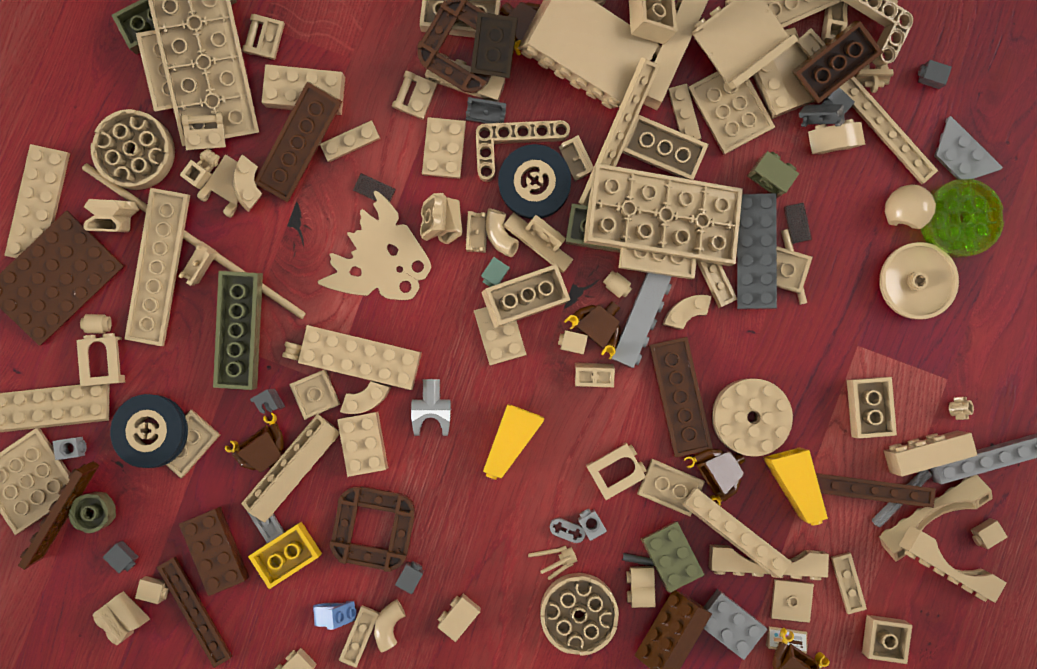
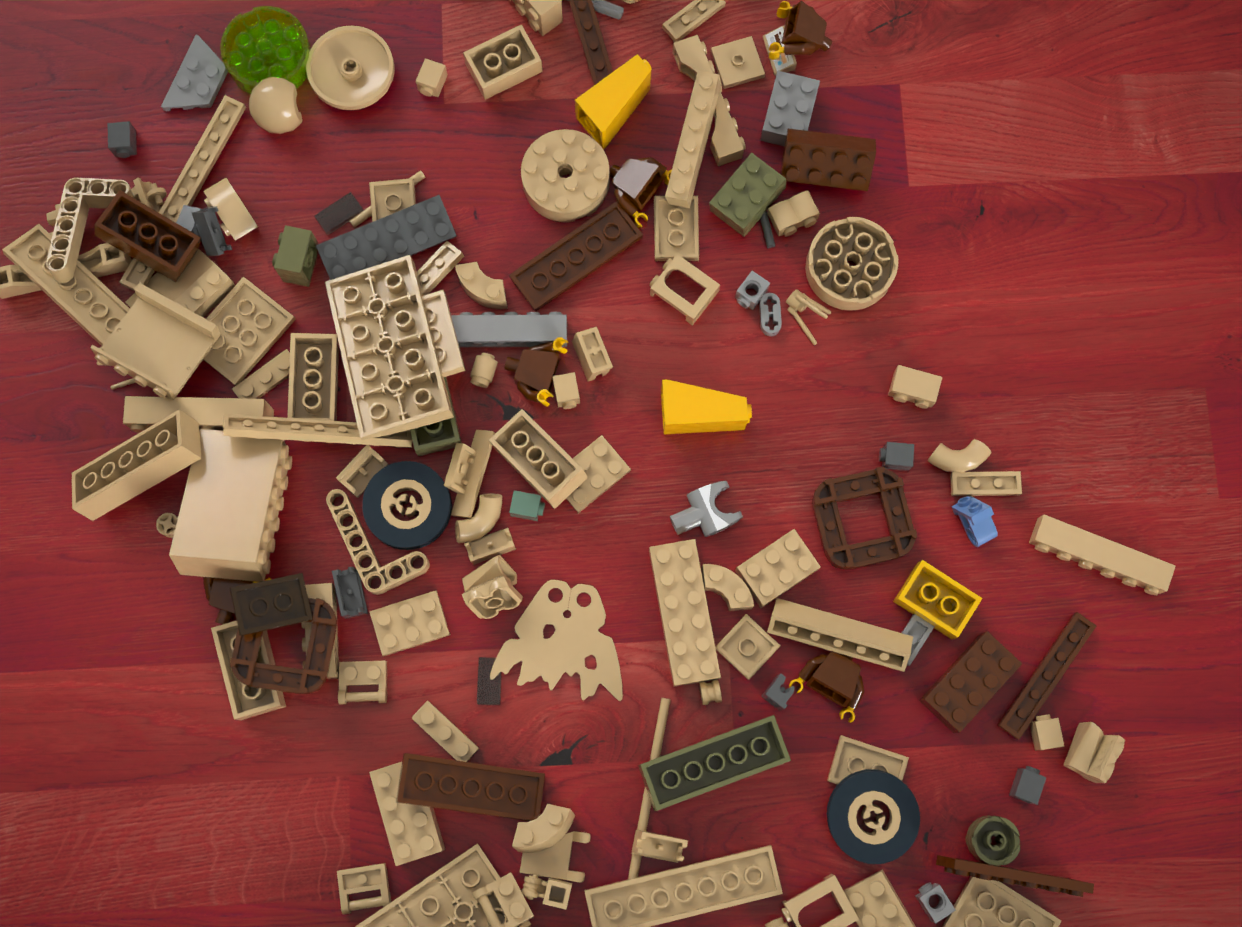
camera: 110 degrees left, 10 degrees down
none -> tan brick [416,58,448,97]

